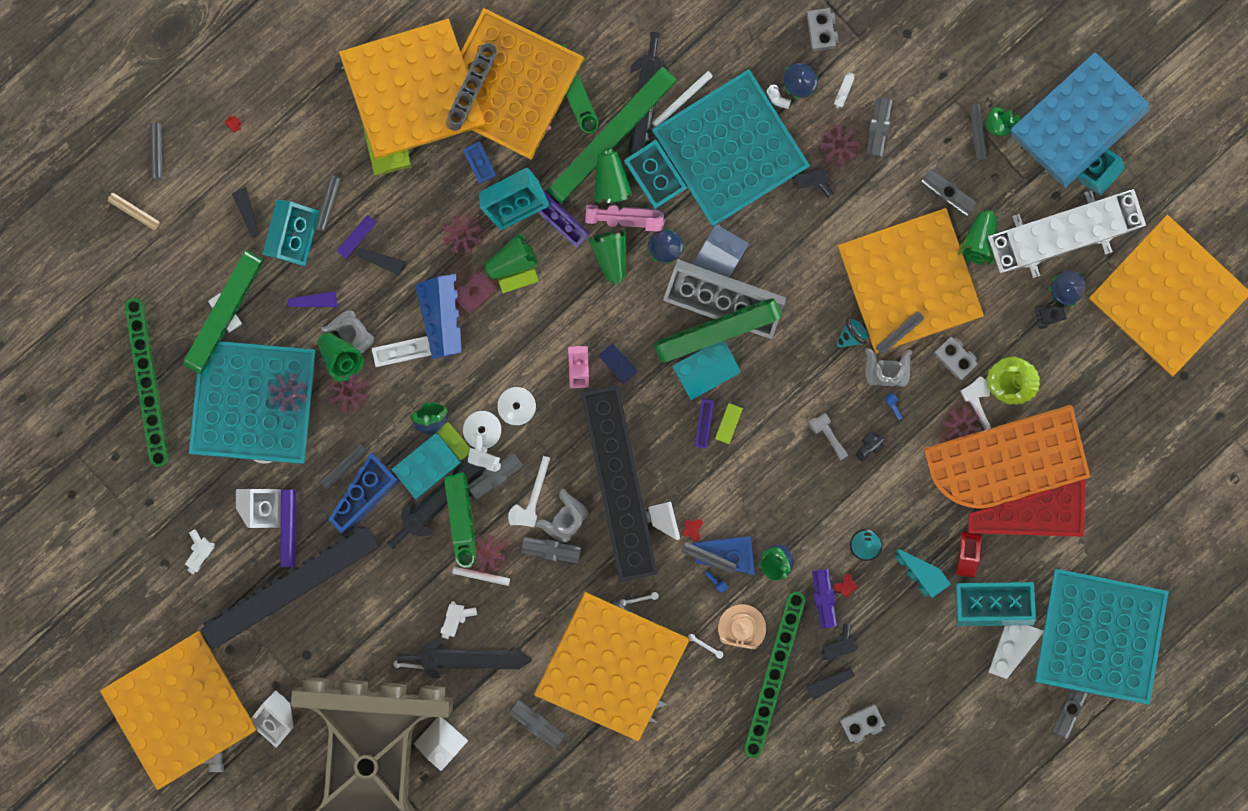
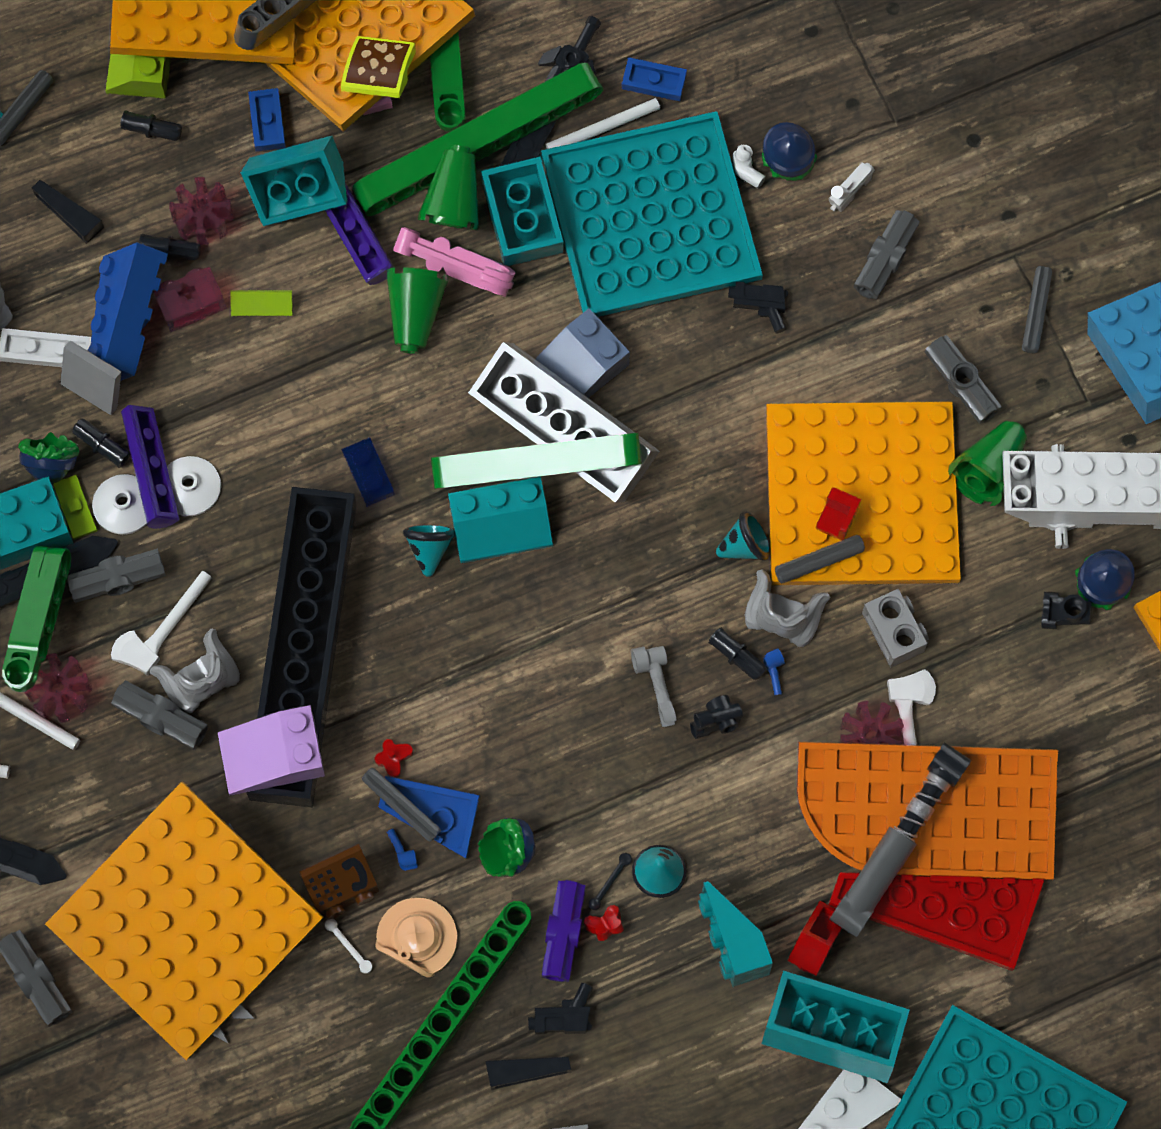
camera: 15 degrees right, 15 degrees down
dark purple piece [337,215,377,259] -> none
white piece [468,435,501,472] -> none
green cone [483,233,538,280] -> none
bright pink brick [568,346,589,388] -> none
white hinge [619,592,659,606] -> none
white slope [645,502,680,540] -> none
dark blue hair [647,229,685,264] -> none
dark purple piece [695,398,714,448] -> none
lime piece [715,403,743,444] -> none
light grey brick [806,8,838,52] -> none
clear pink gear [820,125,859,166] -> none
green piece [985,107,1020,137] -> none
lime piece [986,356,1040,405] -> none
none -> light grey tile [60,341,121,415]
none -> black axle [72,418,131,468]
none -> black axle [120,110,182,141]
none -> dark purple brick [121,405,179,529]
none -> black axle [139,234,201,260]
none -> lavender slope [218,705,325,796]
none -> reddish brown slope [300,844,379,920]
none -> slope [341,36,416,98]
none -> teal hat [403,525,455,577]
none -> black hinge [588,853,632,910]
none -> blue plate [622,57,687,101]
none -> black axle [708,627,767,680]
none -> red panel [816,487,861,541]
none -> piece [829,742,971,937]

